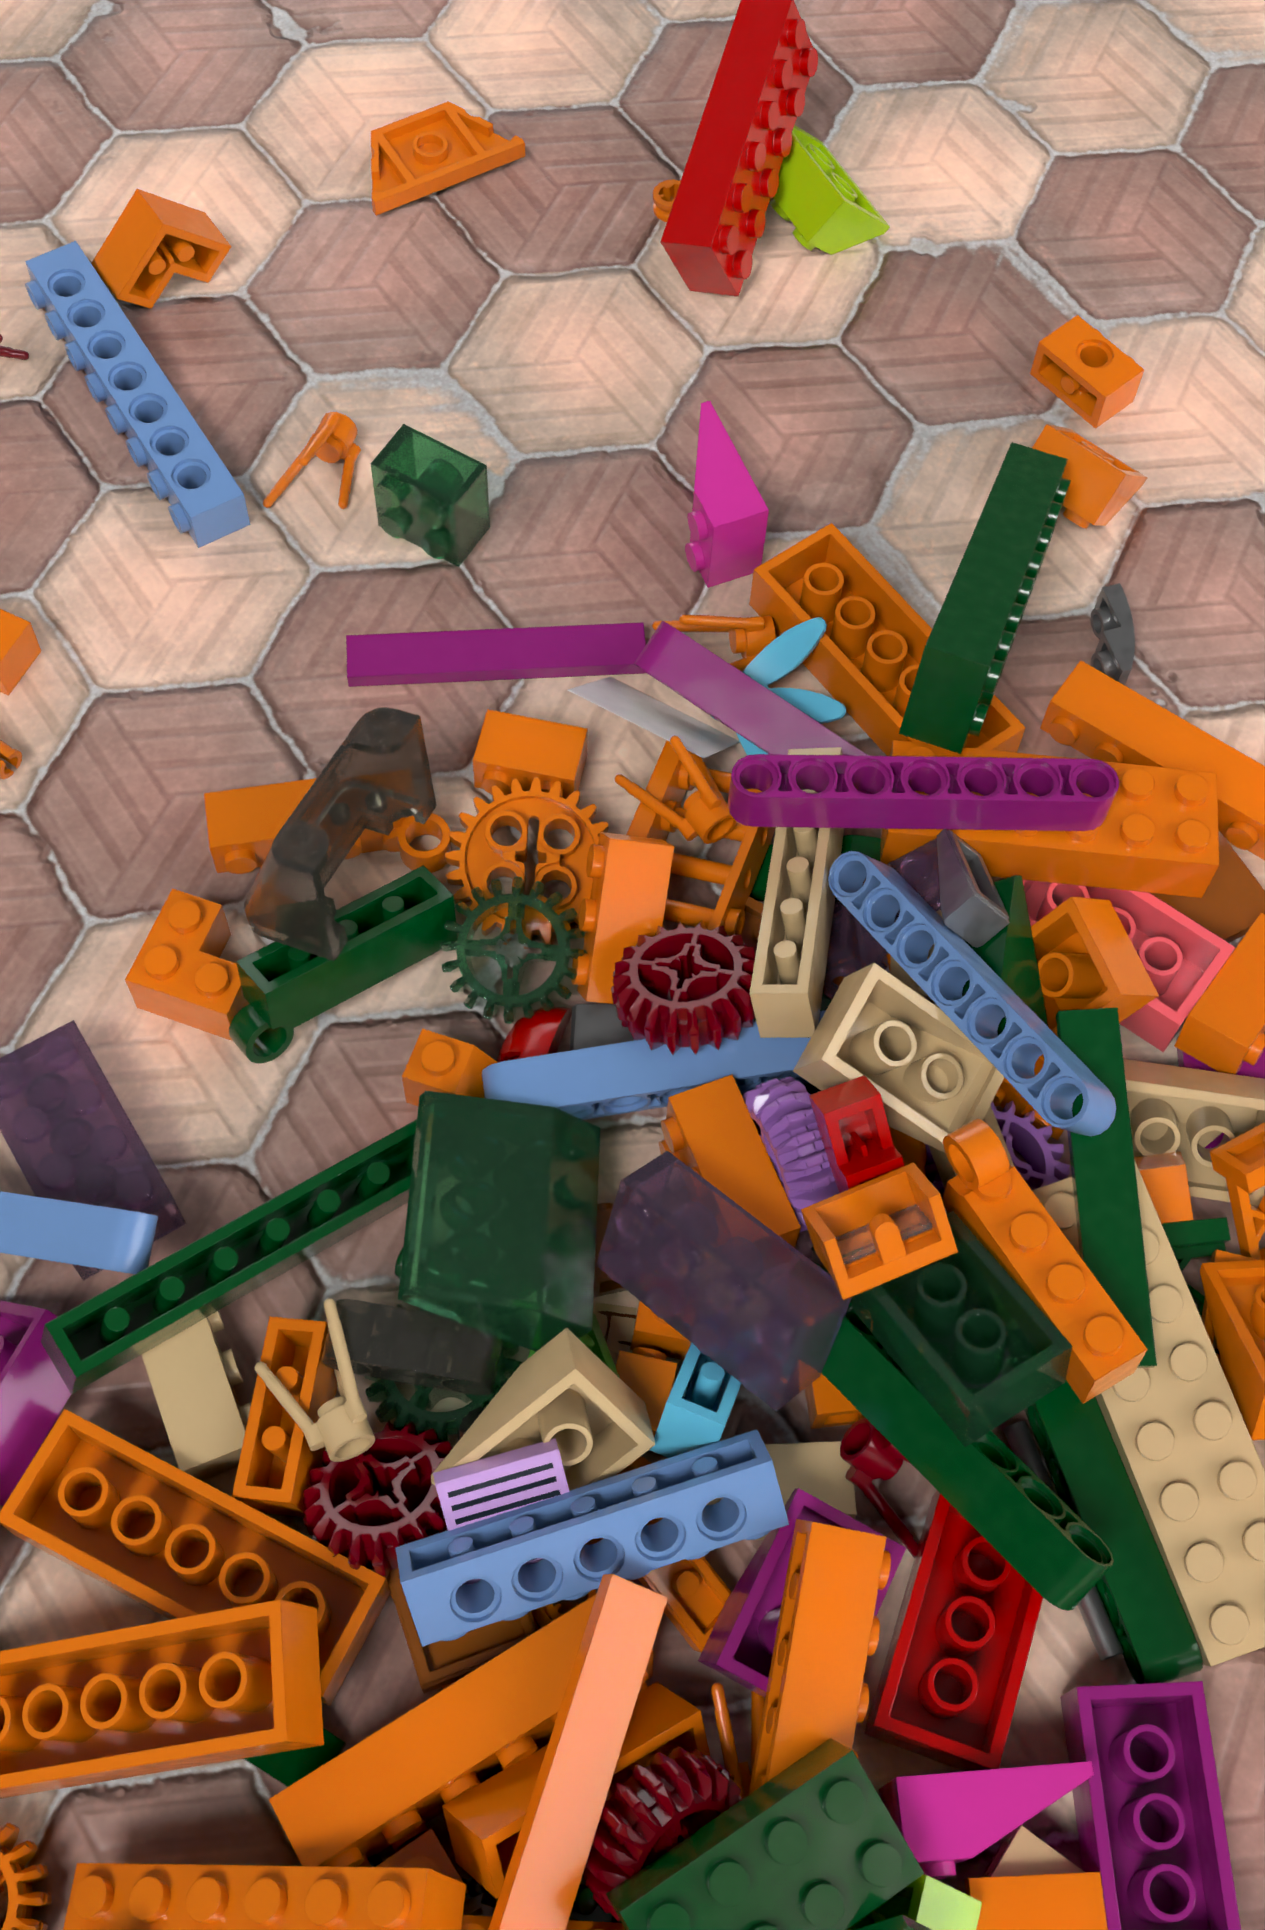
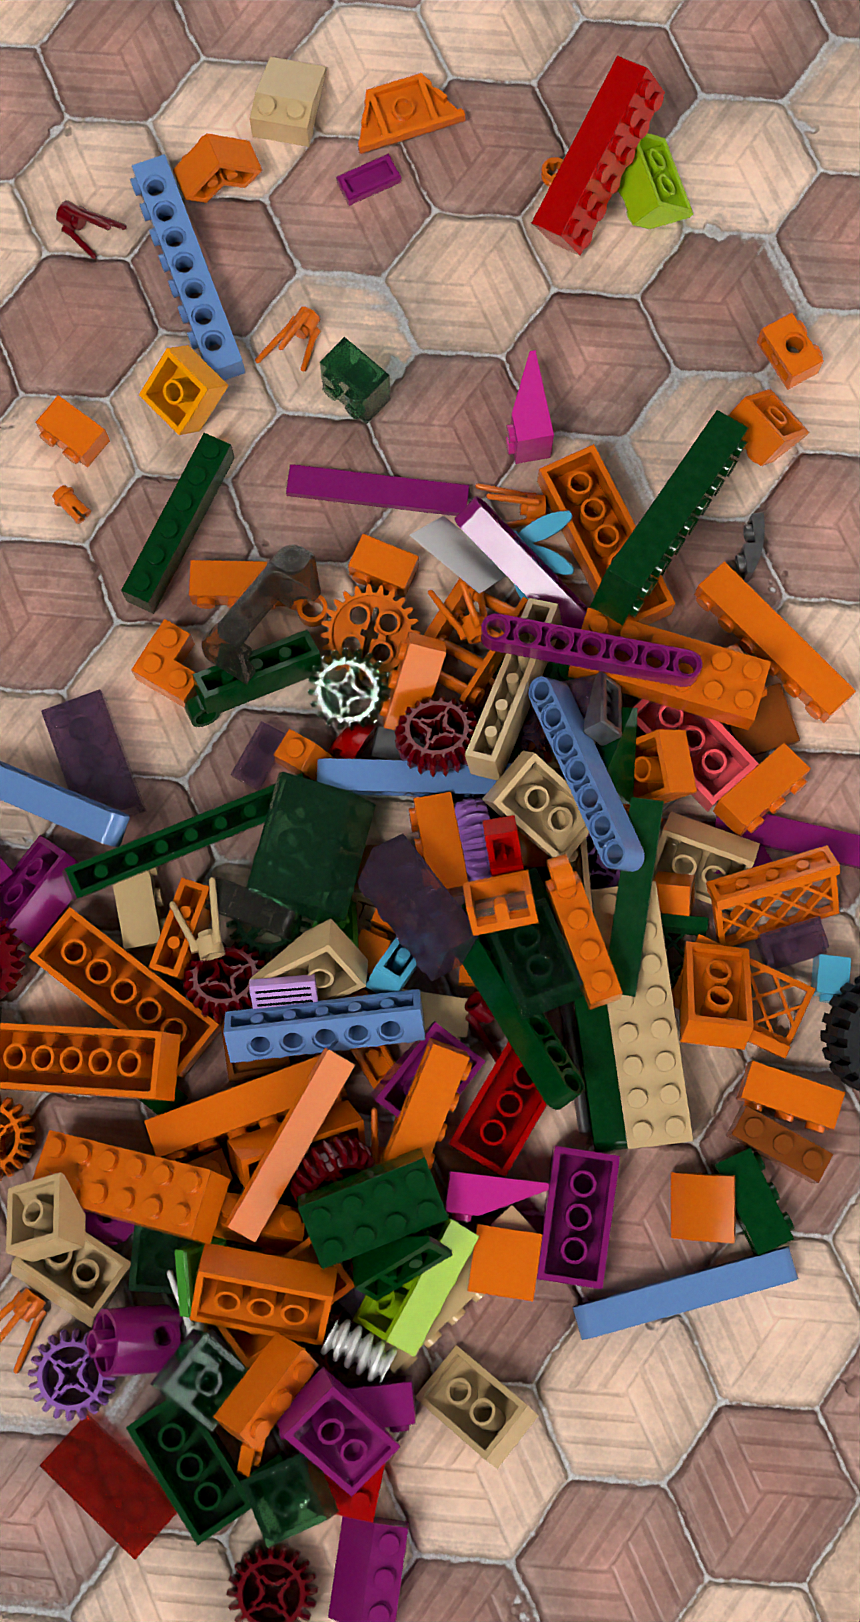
camera: 15 degrees right, 15 degrees up
none -> dark green brick [121,432,235,614]
none -> light orange brick [139,345,229,435]
none -> clear purple plate [231,721,286,791]
none -> tan slope [249,57,327,147]
none -> magenta tile [336,153,401,206]

